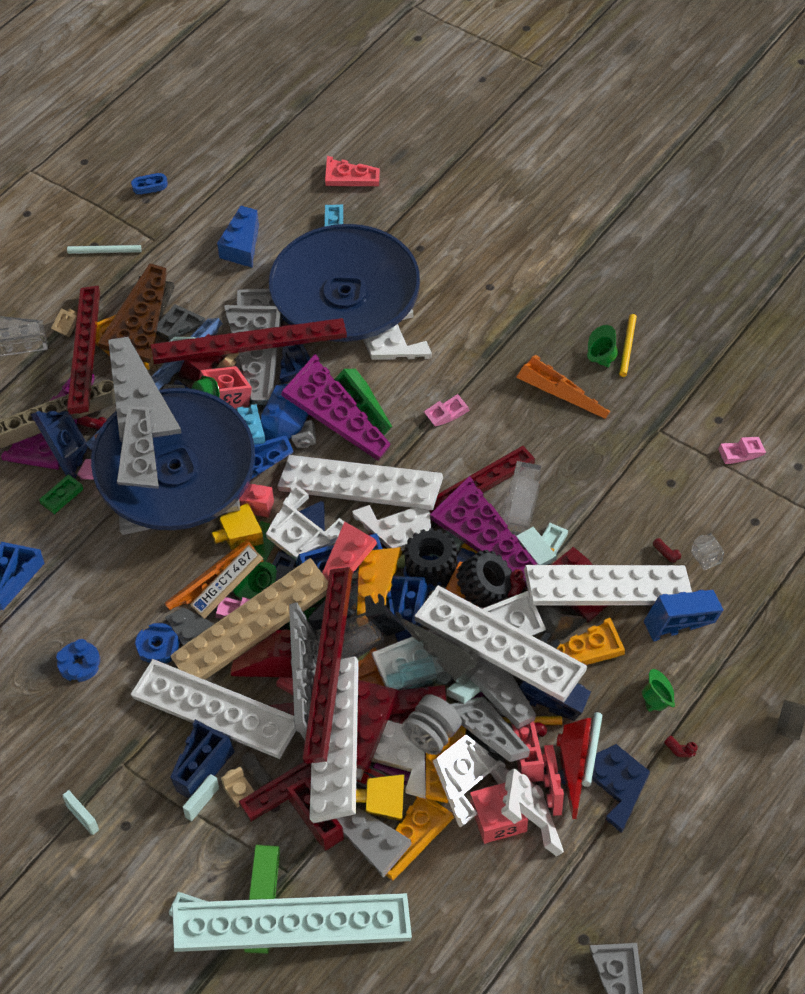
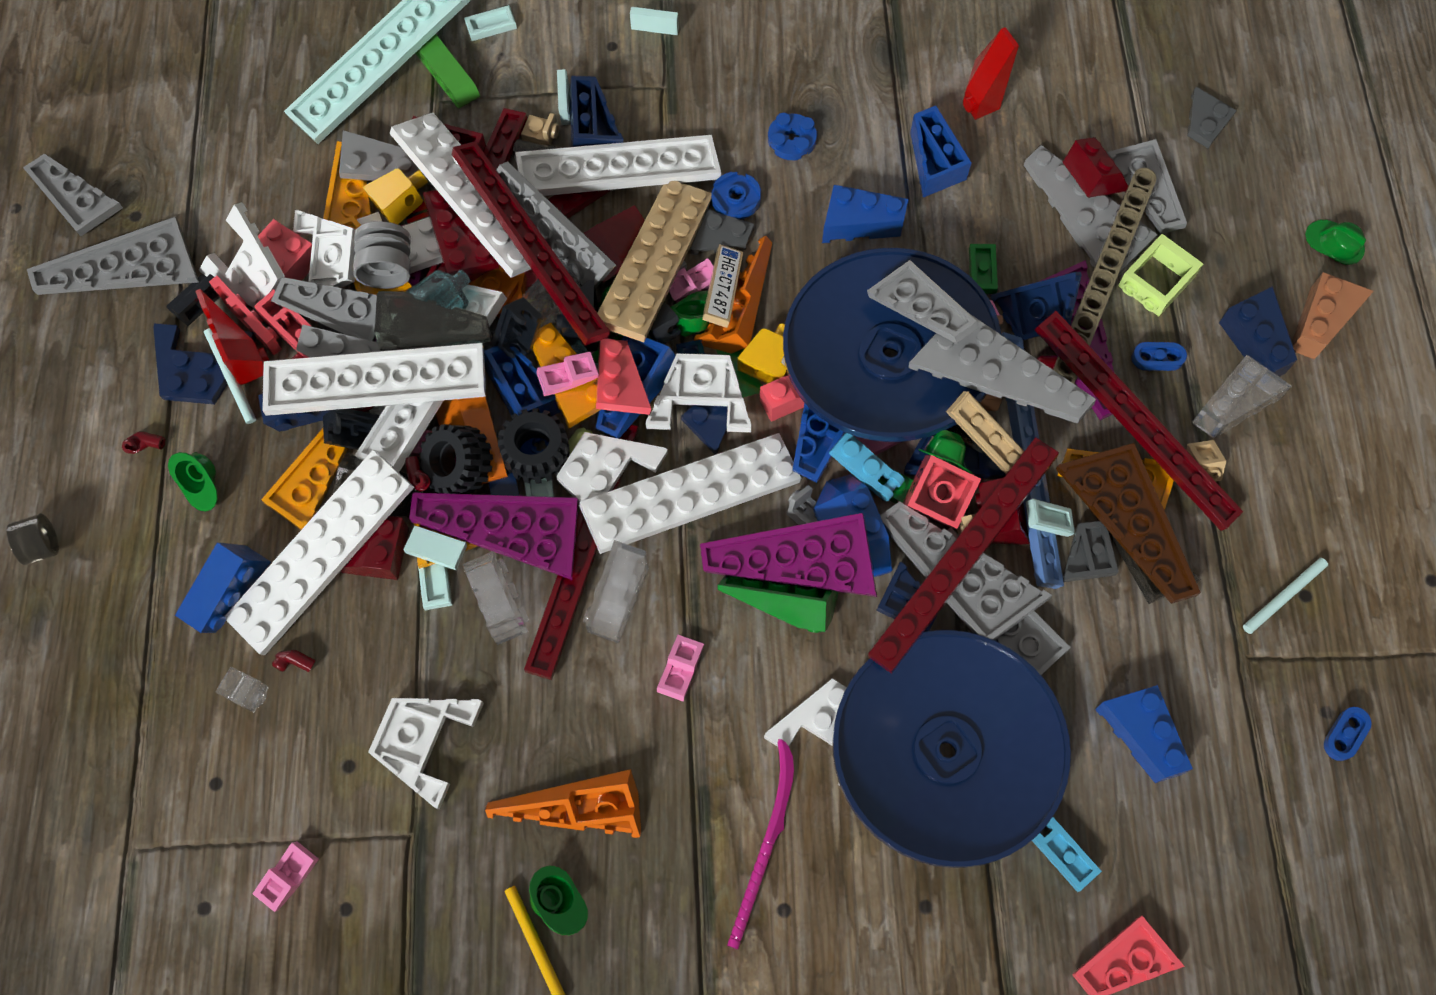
camera: 140 degrees right, 15 degrees up
none -> light grey wing [27,217,199,295]
none -> black panel [166,274,220,326]
none -> white wing [368,698,484,810]
none -> bright pink slope [536,352,599,396]
none -> clear wedge [583,540,649,643]
none -> dark pink piece [727,739,794,950]
none -> blue wedge [822,185,908,243]
none -> tan tile [946,391,1024,475]
none -> blue plate [1131,342,1187,371]

